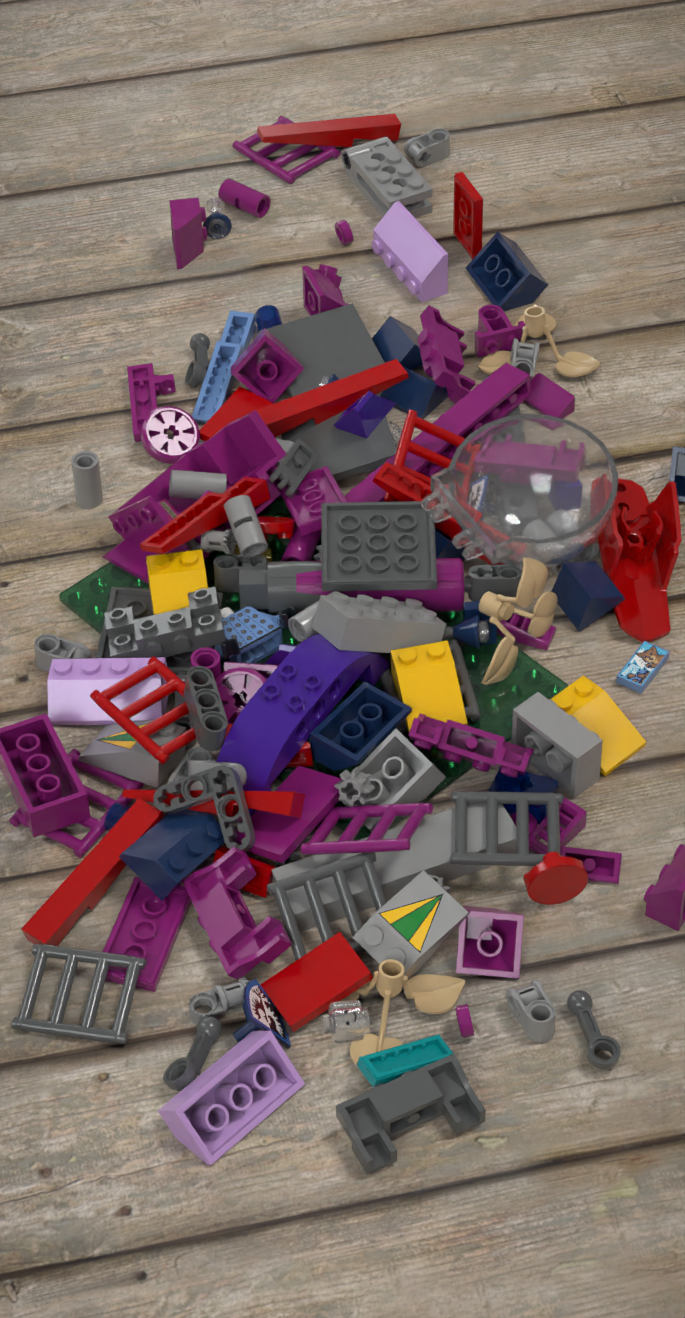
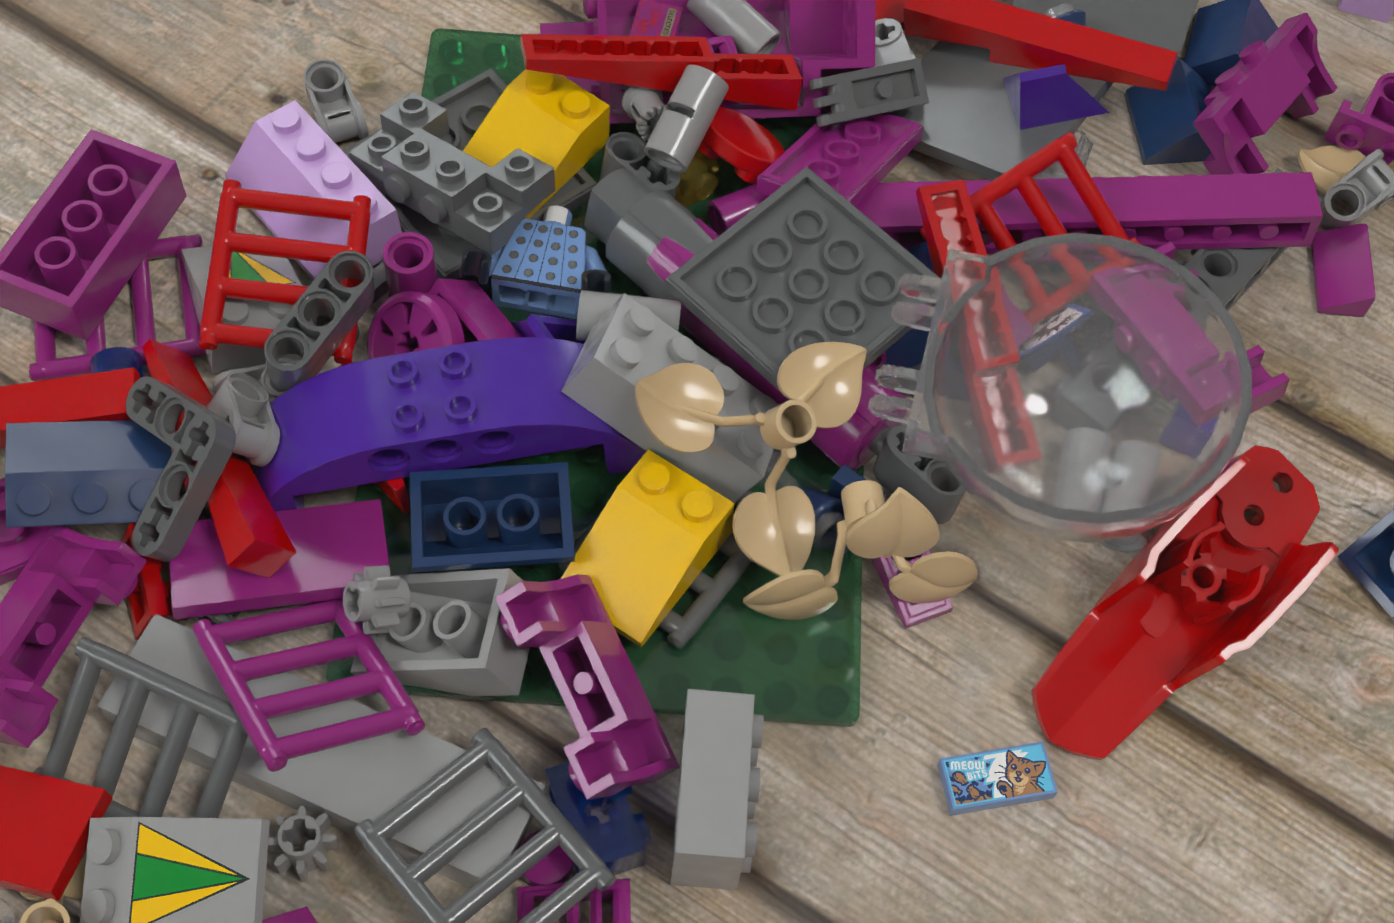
camera: 40 degrees right, 15 degrees up
dark blue slope [551,561,625,632] -> none
yellow slope [551,675,646,776] -> none
none -> tan plant [635,342,867,577]

